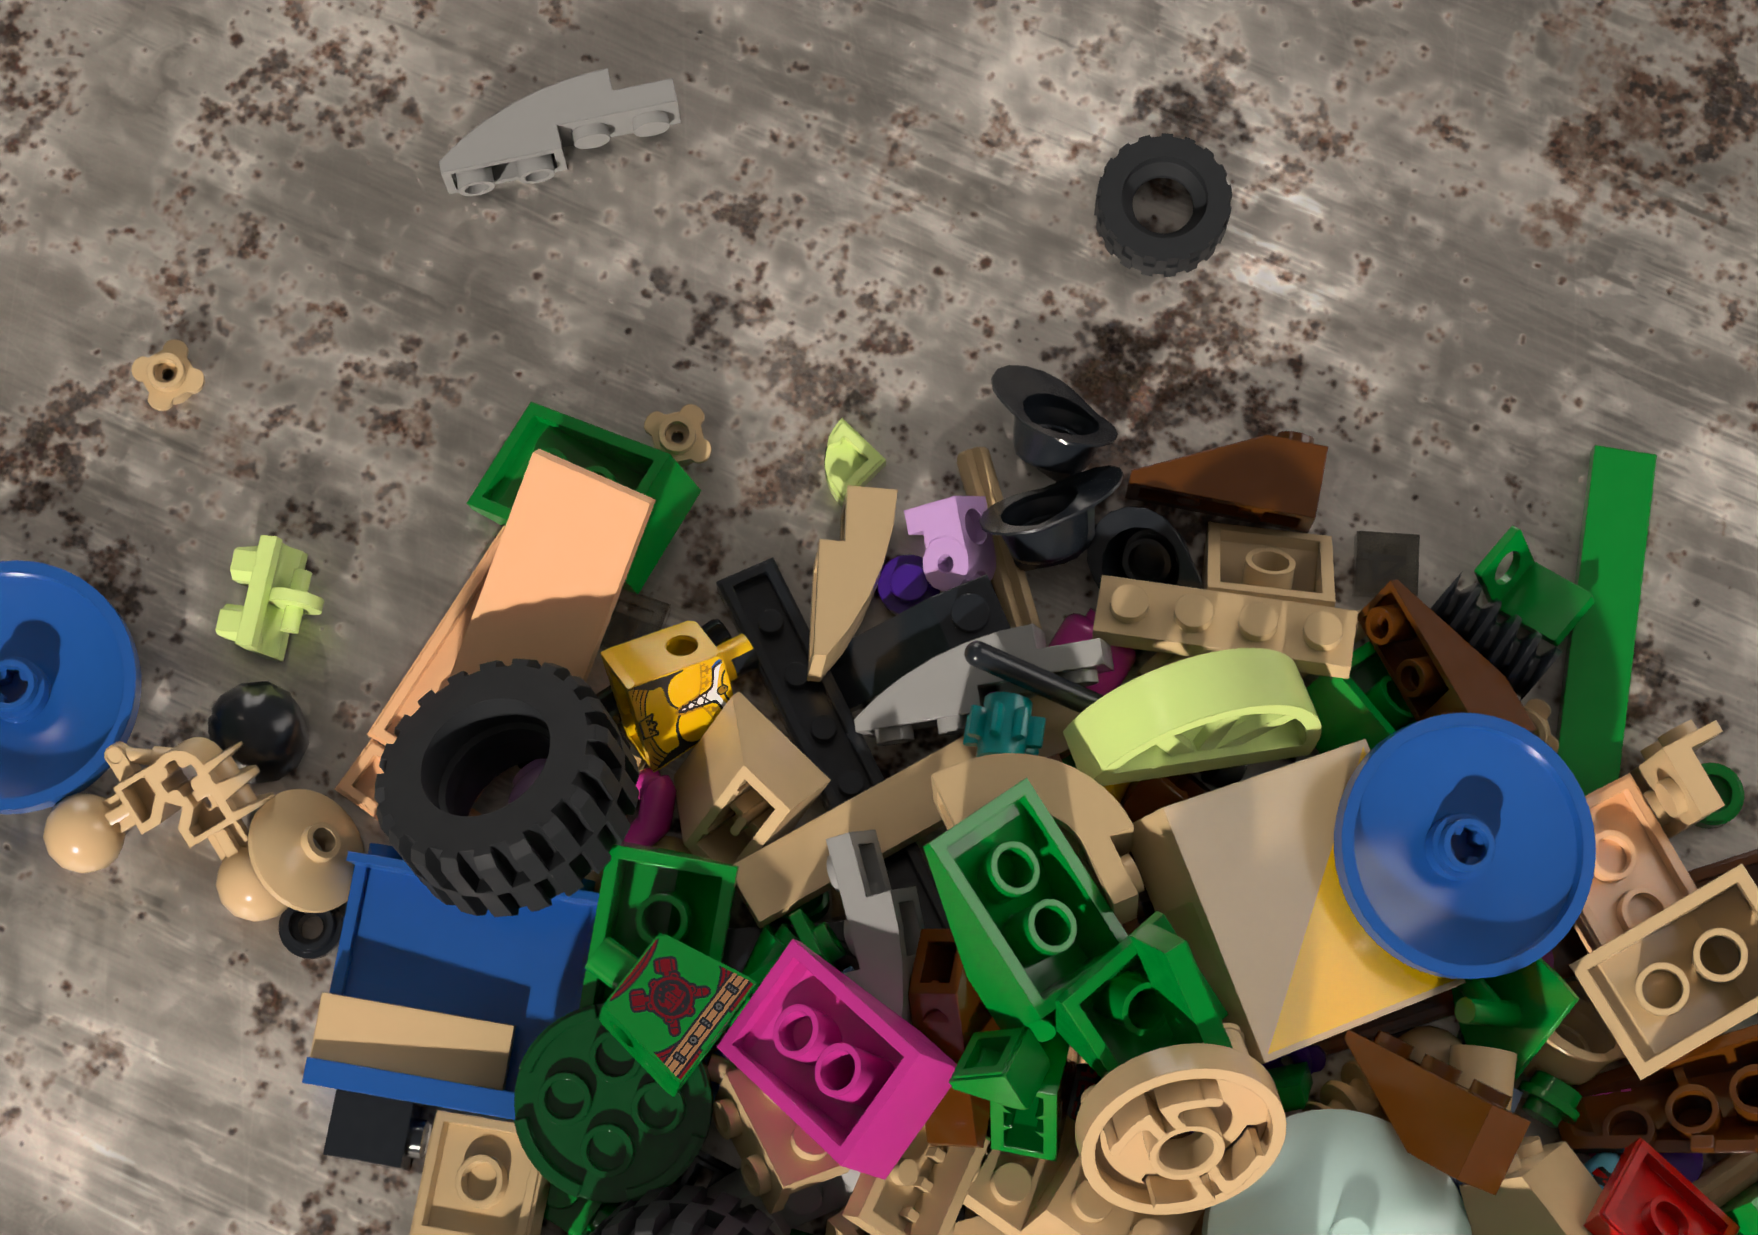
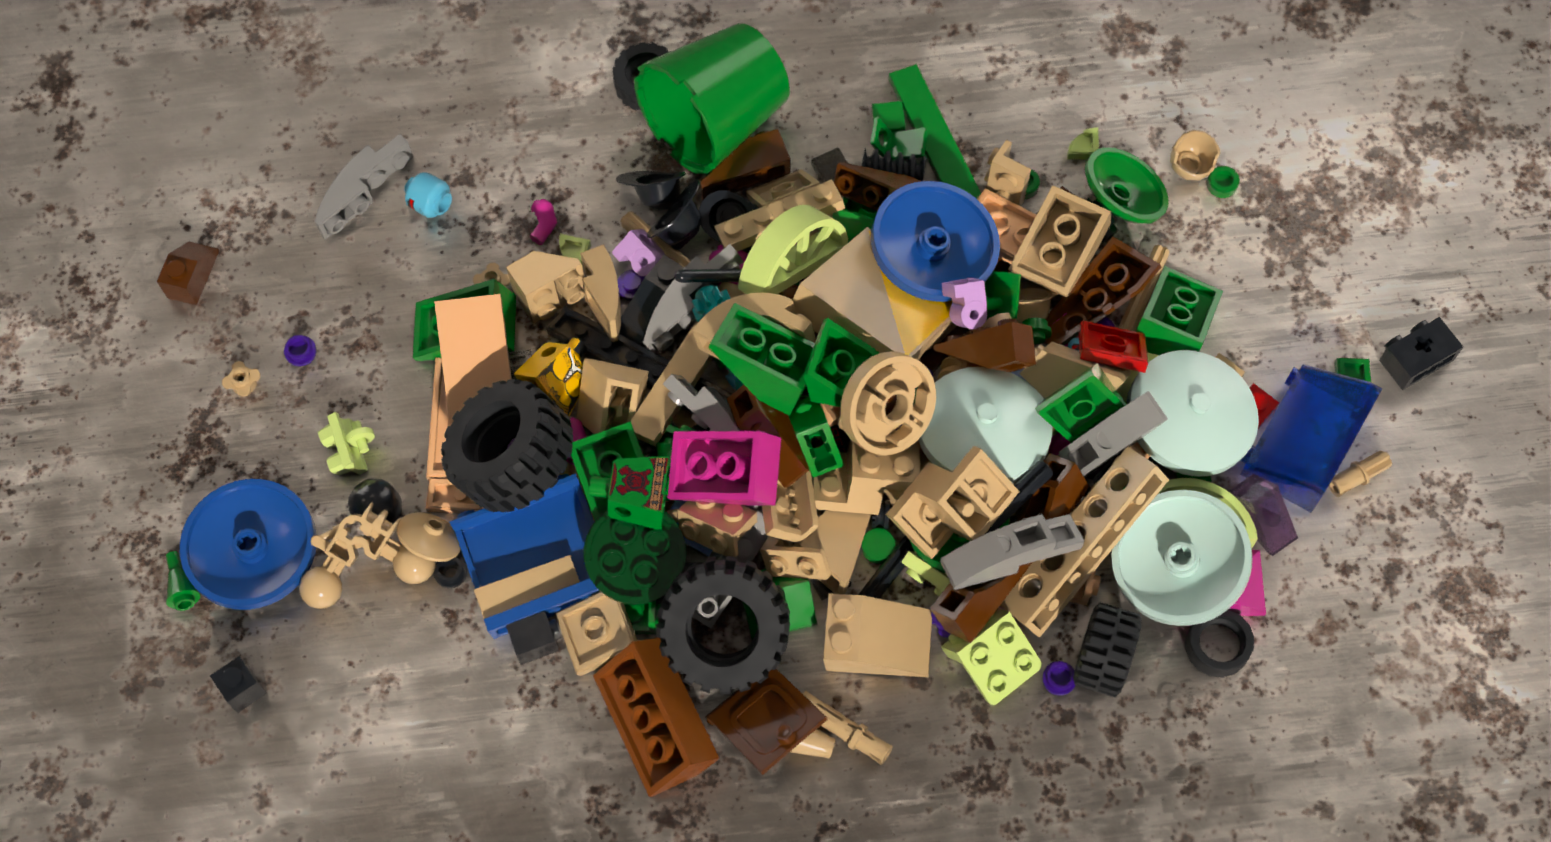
camera: 30 degrees left, 10 degrees down
green slope [949,1027,1050,1110] -> none
green tile [1130,923,1233,1048] -> none
none -> reddish brown slope [157,241,219,305]
none -> dark purple plate [284,335,317,367]
none -> medium azure head [404,172,452,218]
none -> tan slope [506,251,584,324]
none -> dark pink arm [529,199,557,245]
none -> green cone [634,23,790,174]
none -> green tile [871,101,906,135]
none -> lavender leg [941,278,987,329]

